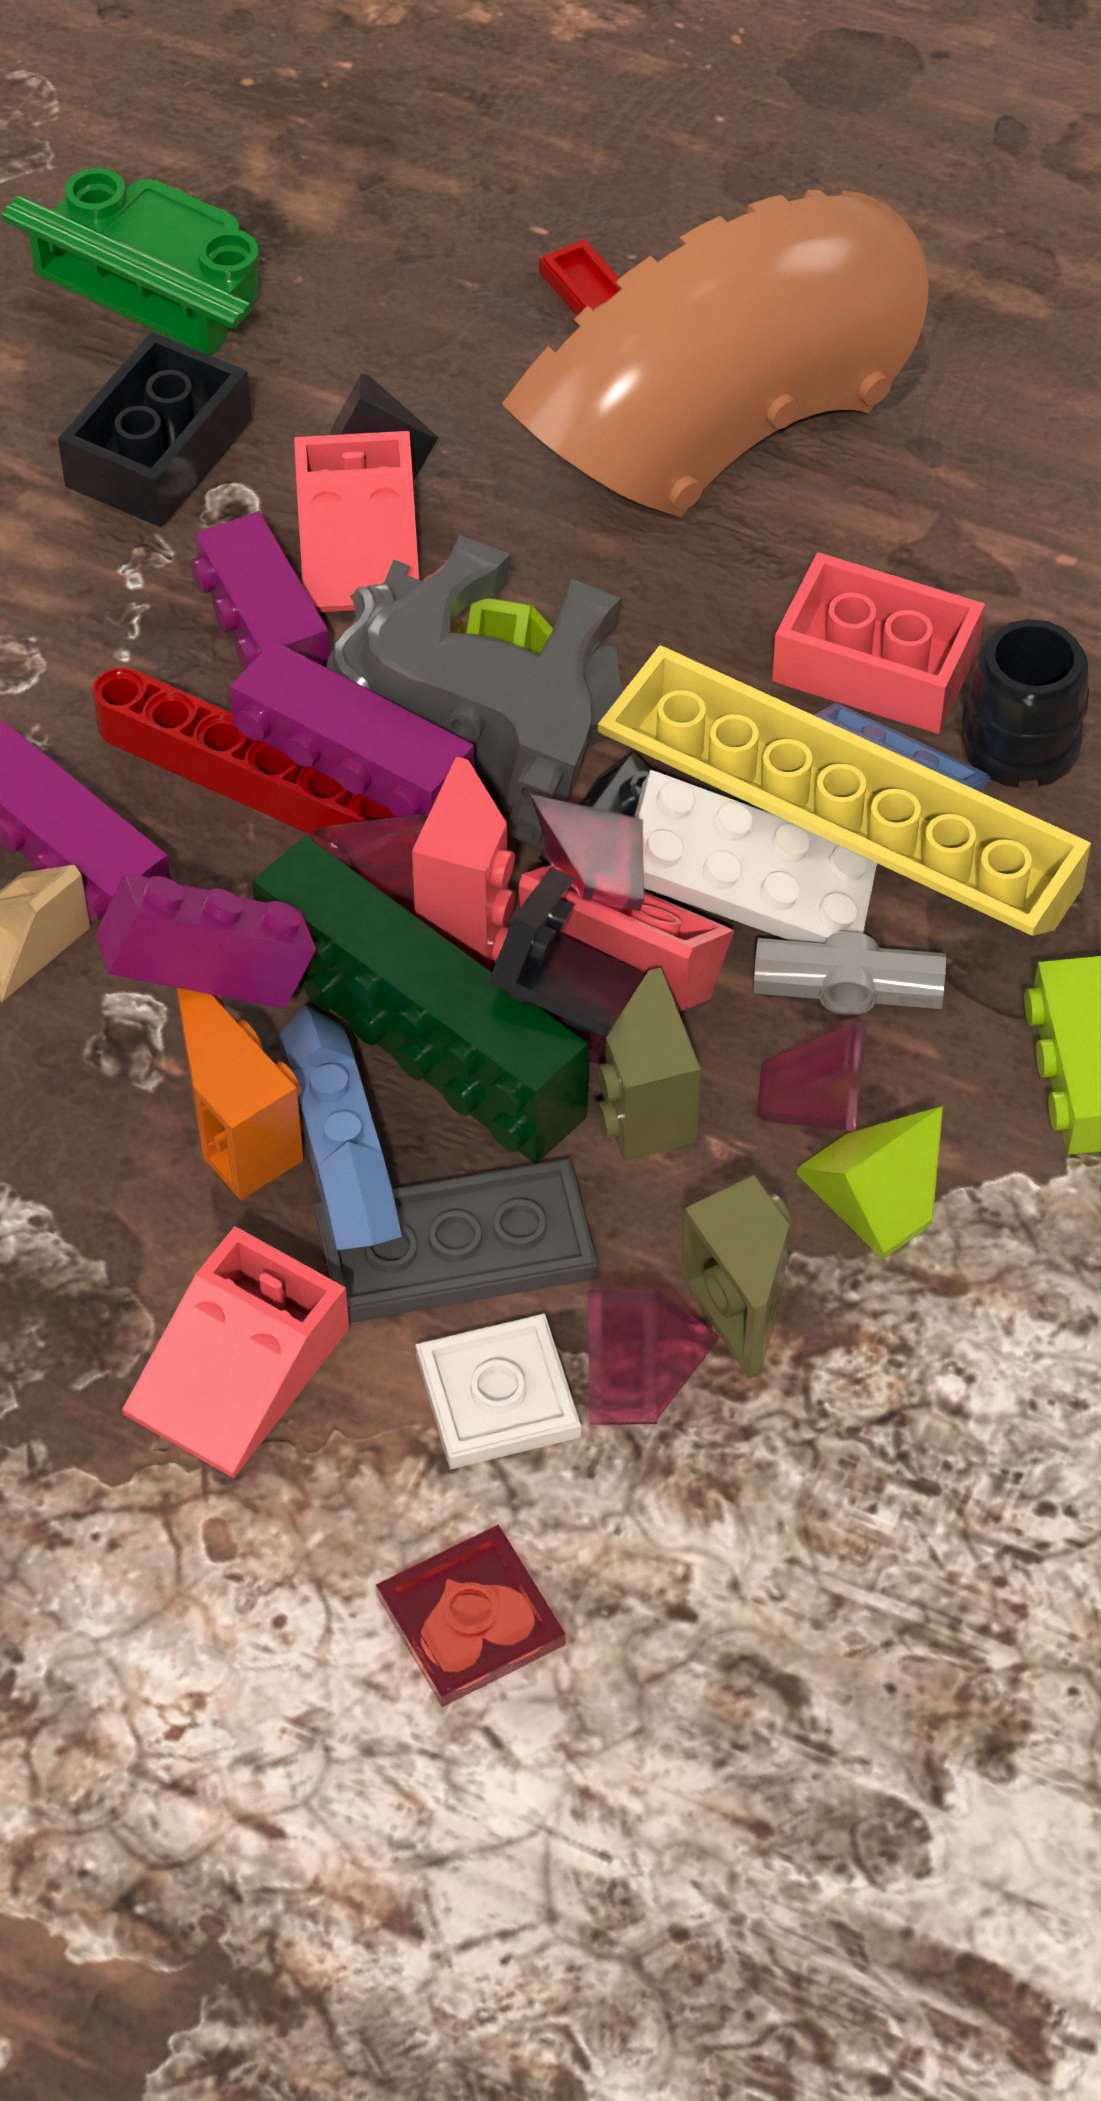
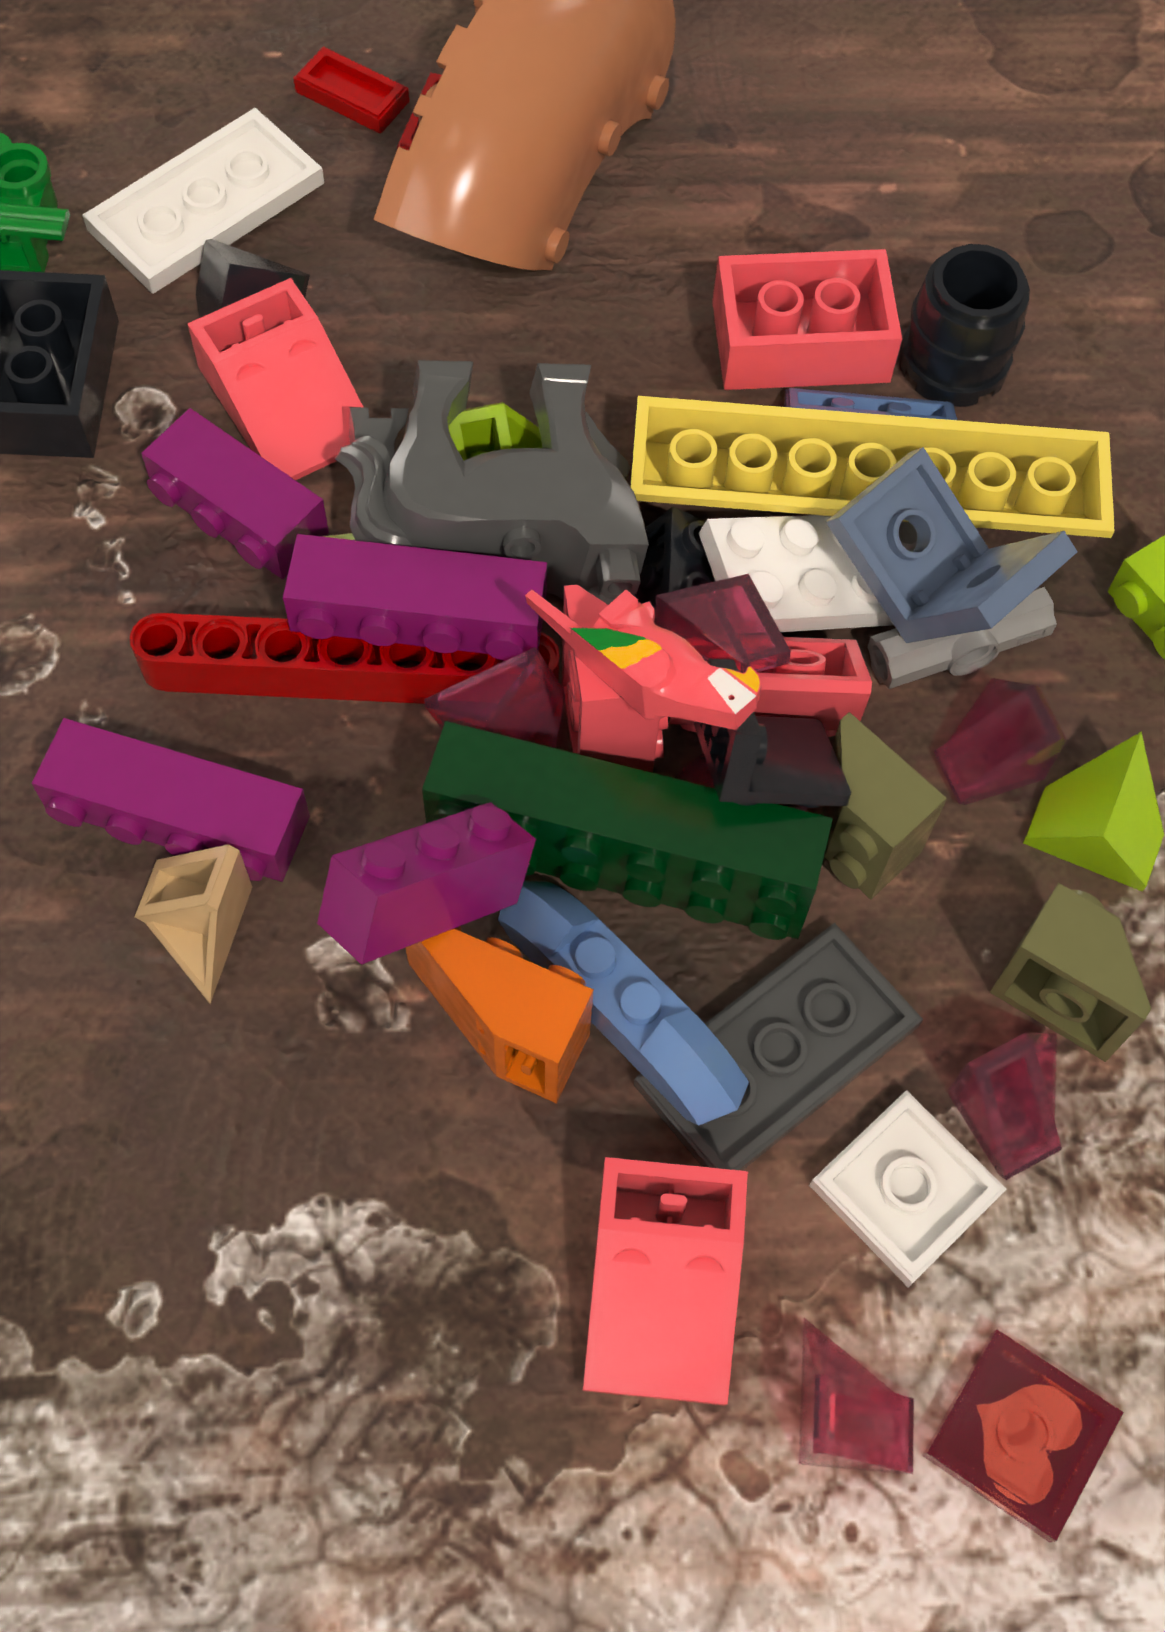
camera: 30 degrees left, 10 degrees up
none -> white plate [83,108,324,294]
none -> coral animal [525,590,761,730]
none -> clear pink slope [799,1318,914,1474]
none -> sand blue bracket [826,447,1078,643]

